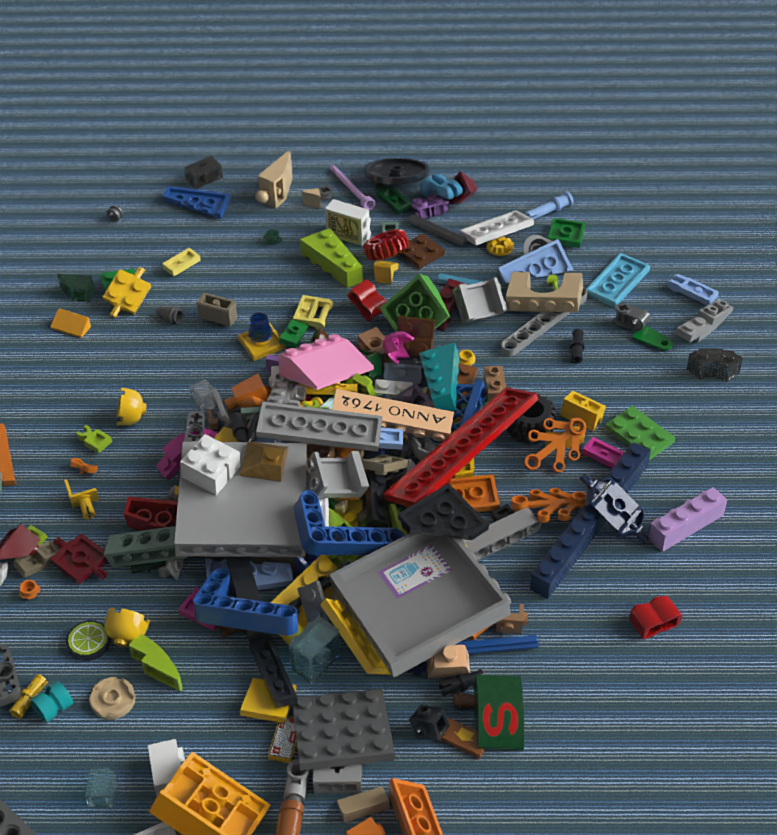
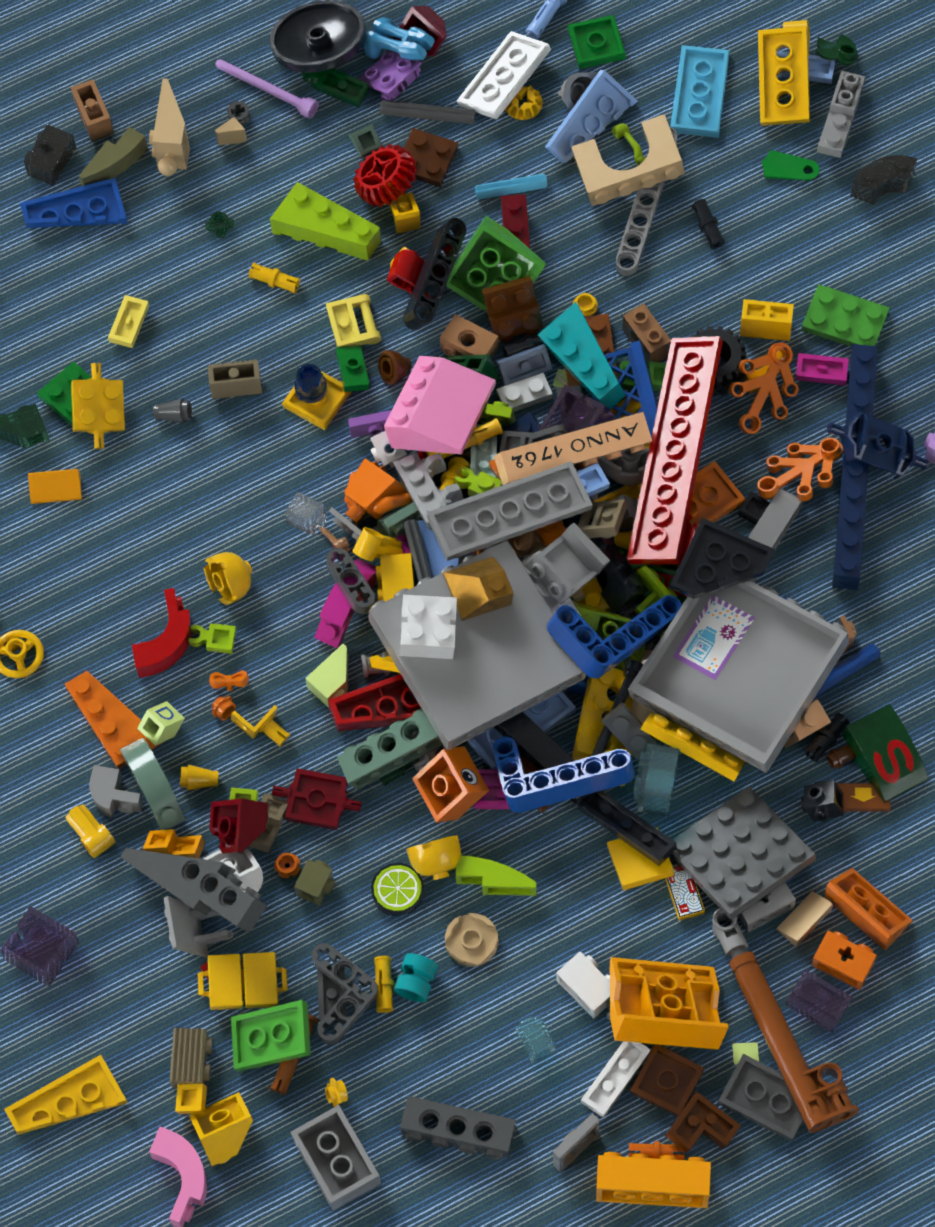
camera: 25 degrees left, 20 degrees up
black pin [230,413,250,443] -> none
brick [325,199,371,246] -> none
dark pink piece [383,331,415,365] -> none
light grey panel [452,277,507,324] -> none
dark grey piece [614,303,650,332] -> none
none -> medium nougat brick [71,79,114,141]
none -> olive slope [79,127,148,186]
none -> red arch [132,588,192,678]
none -> yellowish green brick [137,701,185,745]
none -> yellow cone [180,764,218,791]
none -> orange plate [212,696,236,721]
none -> yellow pin [249,263,300,294]
none -> olive brick [294,859,335,906]
none -> yellowish green slope [305,644,348,708]
none -> yellow piece [352,527,403,561]
none -> black beam [403,218,467,330]
none -> orange brick [412,746,489,823]
none -> yellow hinge [758,20,810,126]
none -> dark green plate [816,35,858,65]

